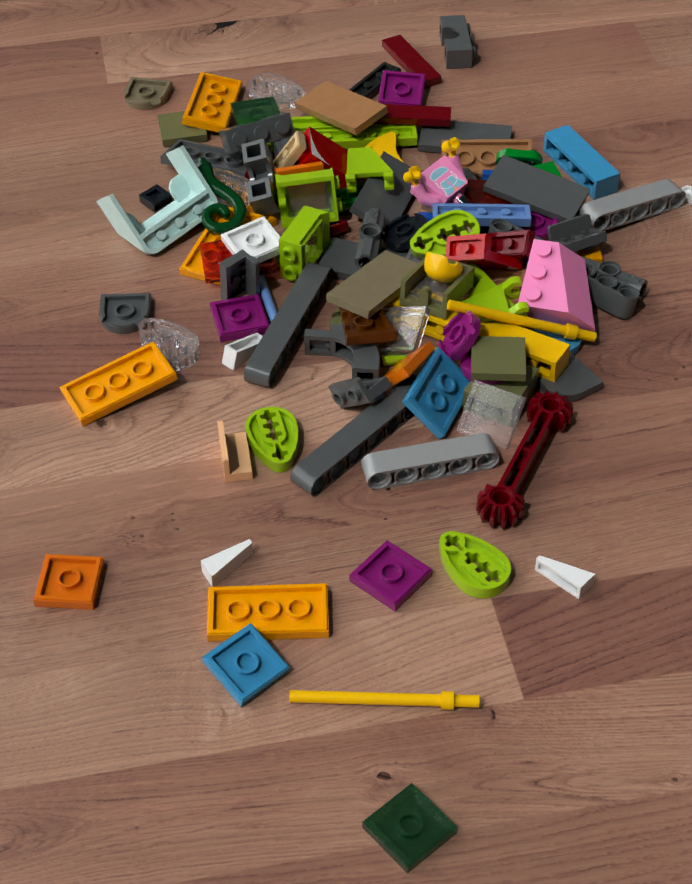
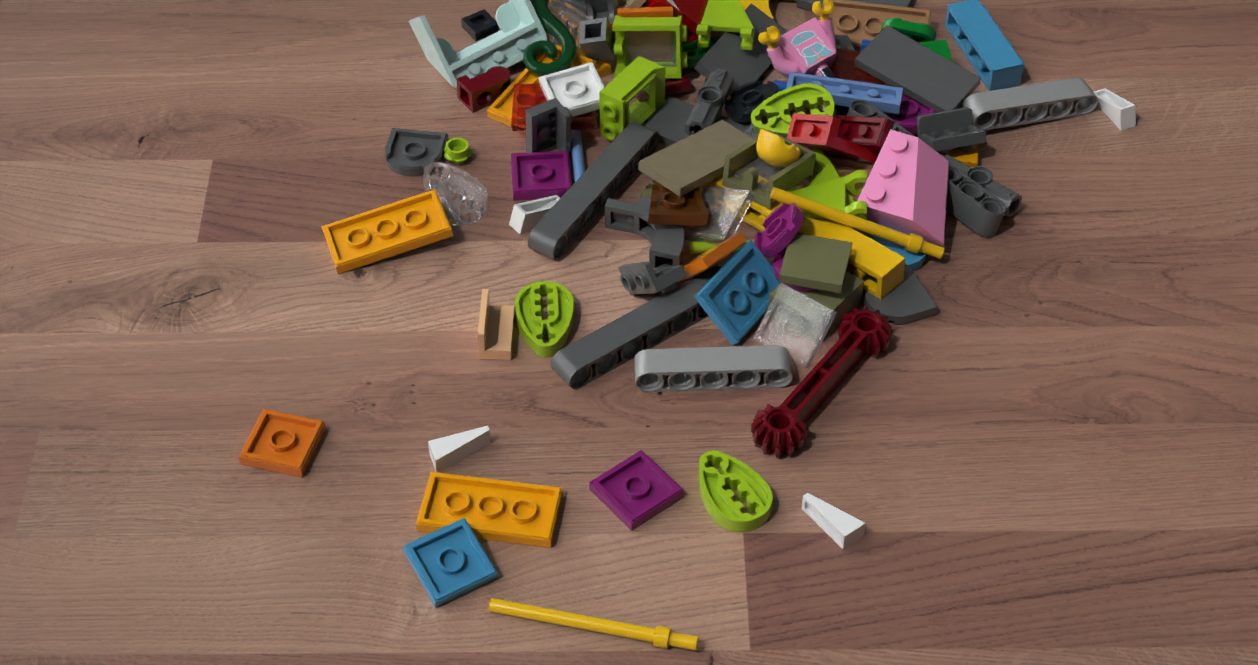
camera: 10 degrees right, 0 degrees up
none -> lime plate [444,137,472,164]
none -> dark red leg [457,66,511,113]

